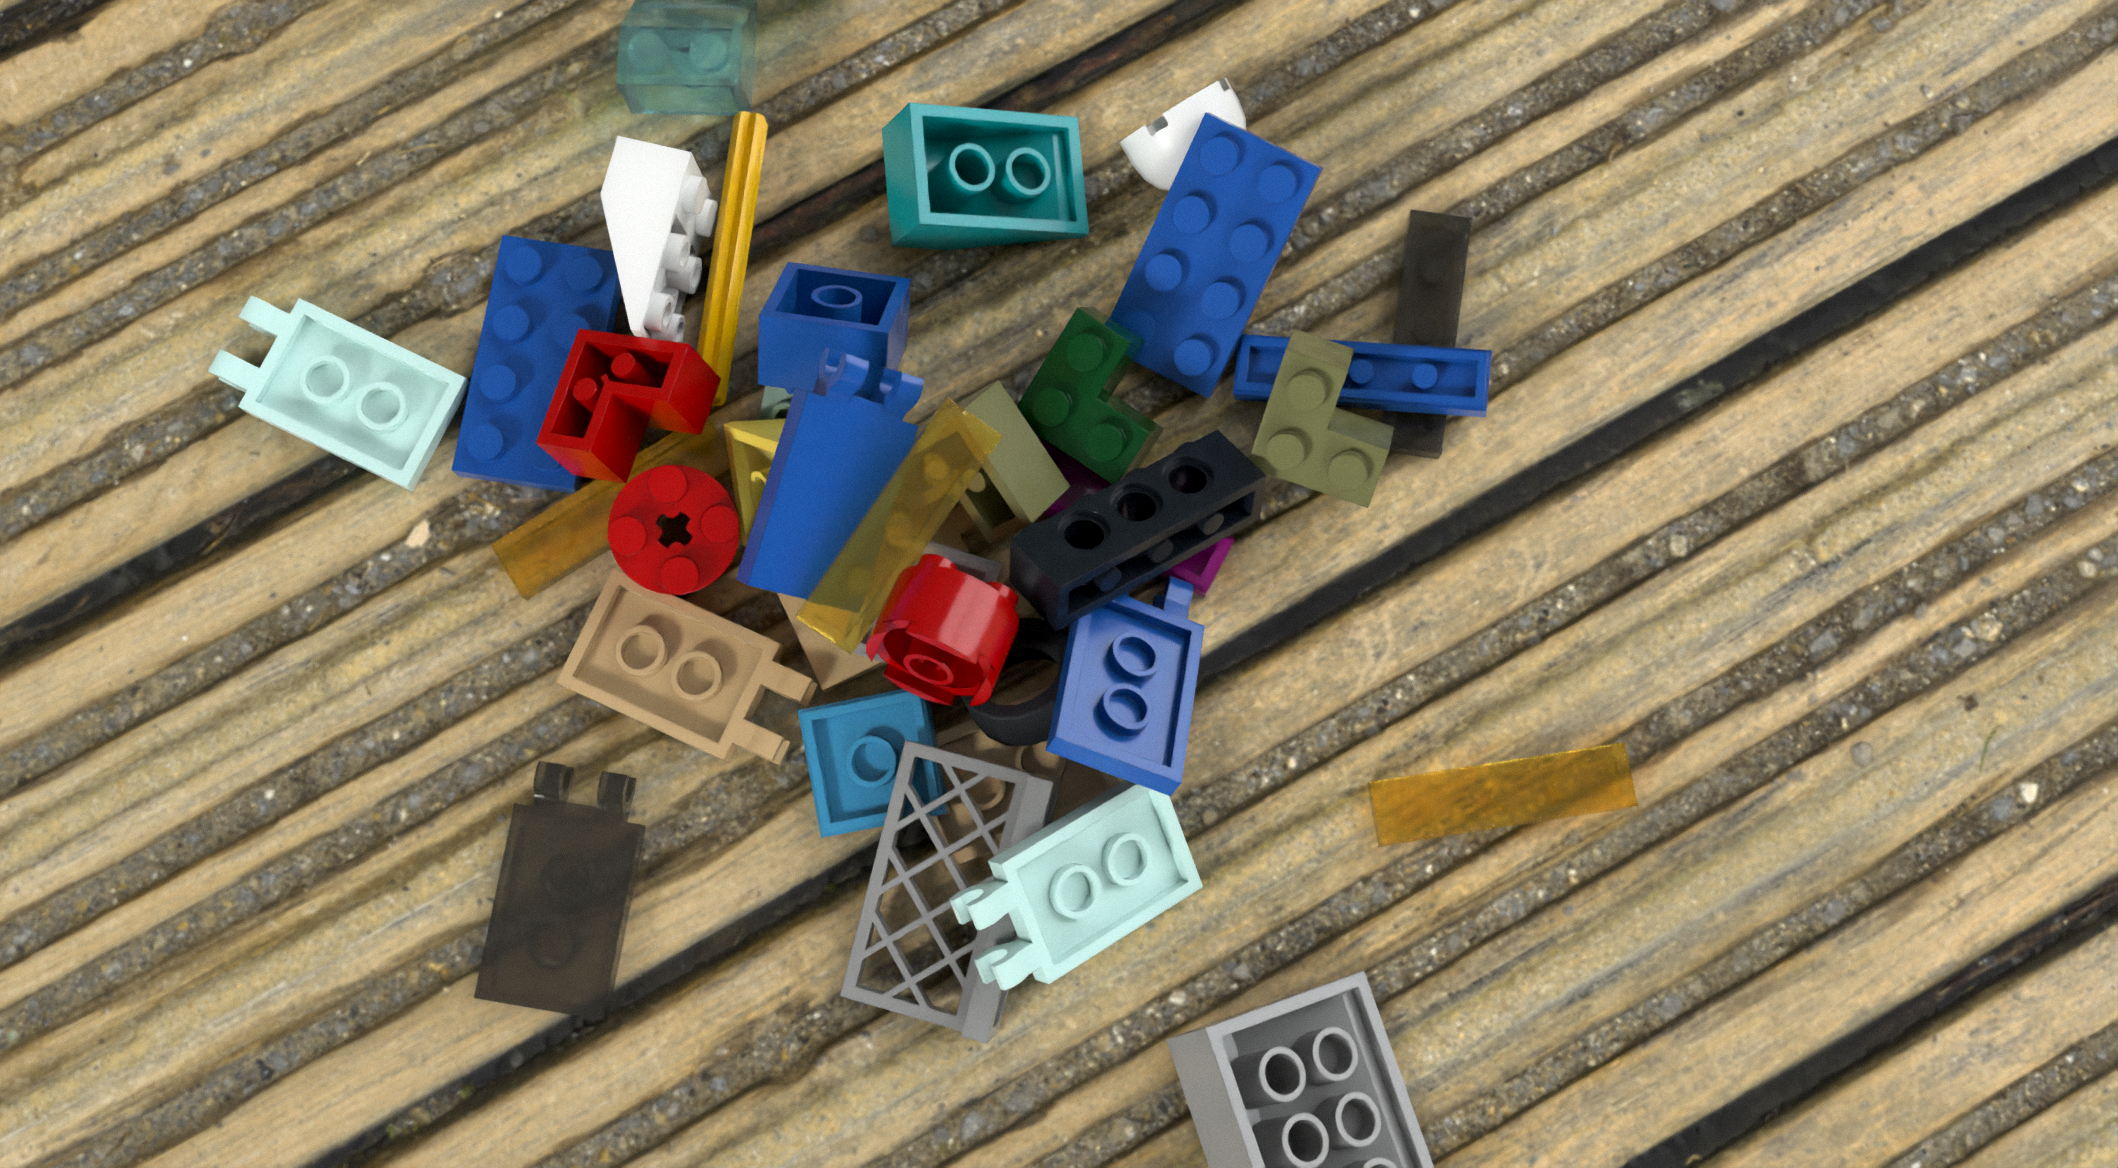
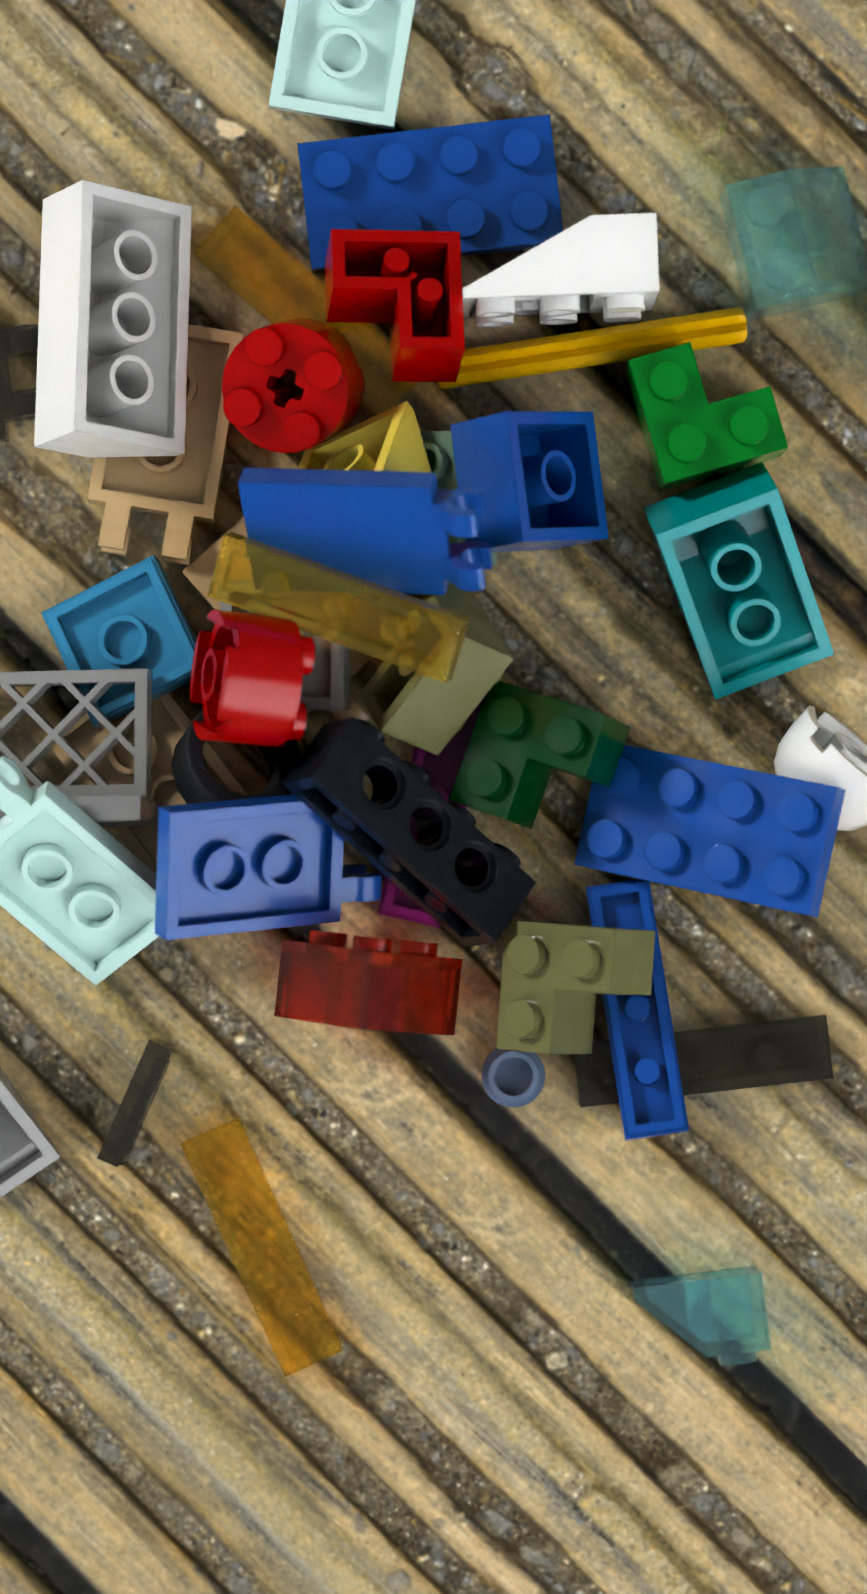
camera: 75 degrees right, 10 degrees up
none -> white slope [34,180,192,458]
none -> clear smoke tile [97,1037,175,1167]
none -> clear red brick [274,929,463,1035]
none -> sand blue plate [481,1049,545,1108]
none -> green brick [625,342,788,491]
none -> clear light blue slope [630,1265,771,1365]

